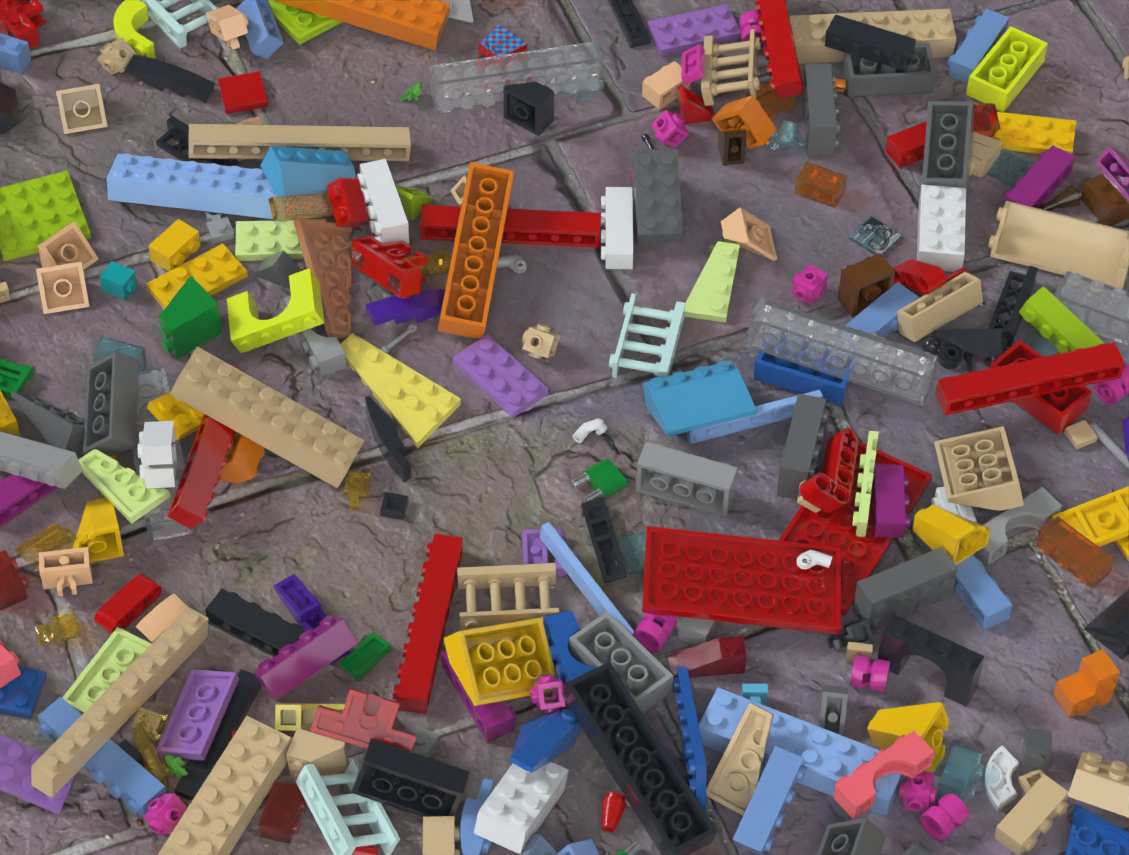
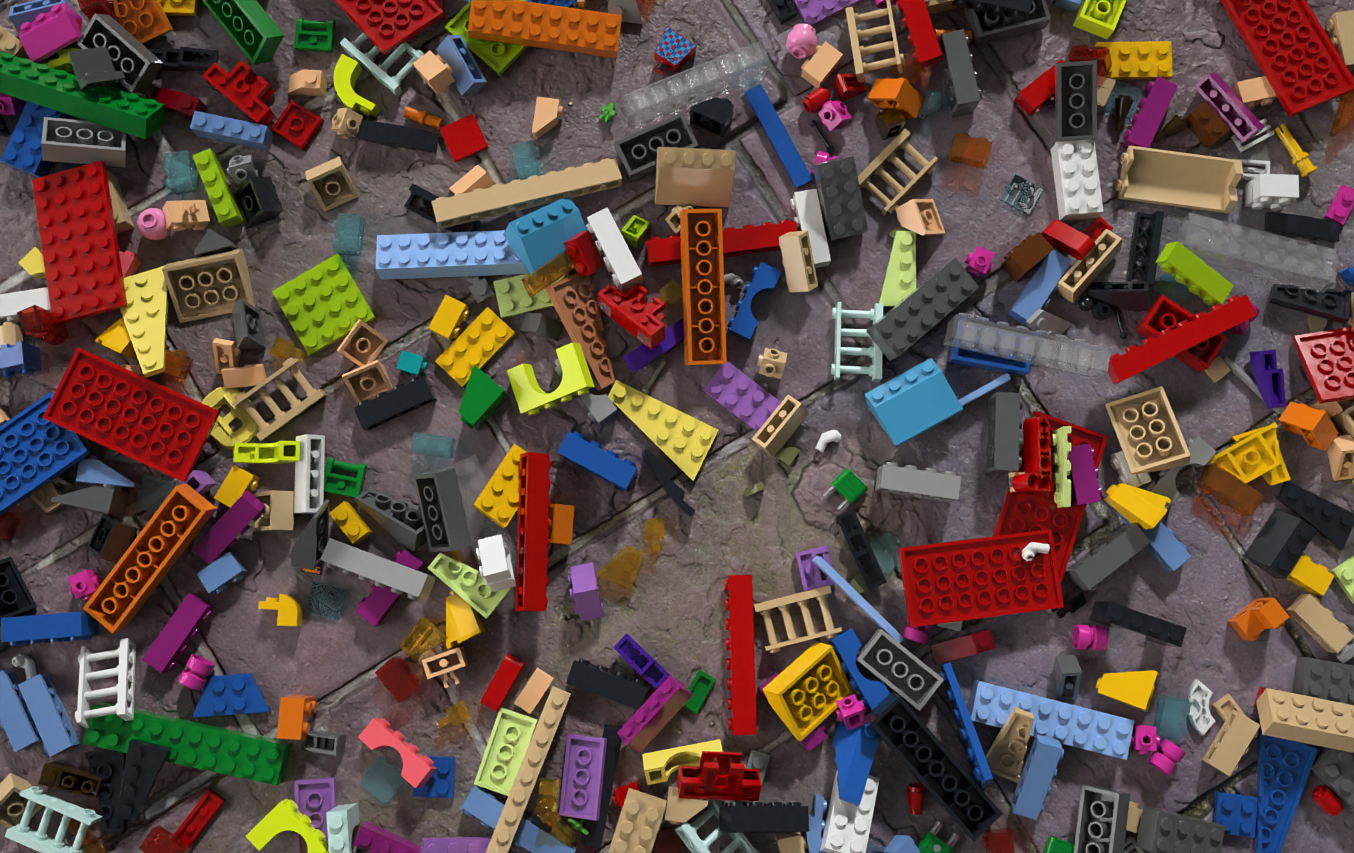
camera: 10 degrees left, 30 degrees up
tan brick [170,346,364,488] -> none
black tile [380,492,409,520] -> none
dark pink plate [681,44,705,85] -> none
medium azure tile [741,684,768,705] -> none
coral arch [834,731,935,820] -> none
tan tile [845,642,873,664] -> none
dark grey brick [1022,728,1052,770] -> none
none -> red tile [271,100,324,151]
none -> light nougat slope [288,69,327,97]
none -> clear light blue brick [332,213,365,256]
none -> black brick [354,376,437,431]
none -> orange pin [403,106,443,130]
none -> clear light blue brick [511,140,545,180]
none -> light nougat slope [532,97,563,139]
none -> blue brick [557,431,638,492]
none -> medium lavender brick [568,562,604,621]
none -> clear yellow wing [596,545,645,589]
none -> dark grey brick [614,112,698,183]
none -> tan slope [655,147,736,207]
none -> blue arch [727,262,782,342]
none -> blue tile [744,84,813,189]
none -> olive tile [744,482,765,497]
none -> tan brick [752,395,809,457]
none -> olive tile [775,447,800,466]
none -> tan brick [779,231,818,292]
none -> bright pink piece [786,23,818,59]
none -> red brick [802,87,831,114]
none -> tan fence [858,129,938,216]
none -> dark grey brick [866,257,979,361]
none -> dark brown cone [1115,95,1134,131]

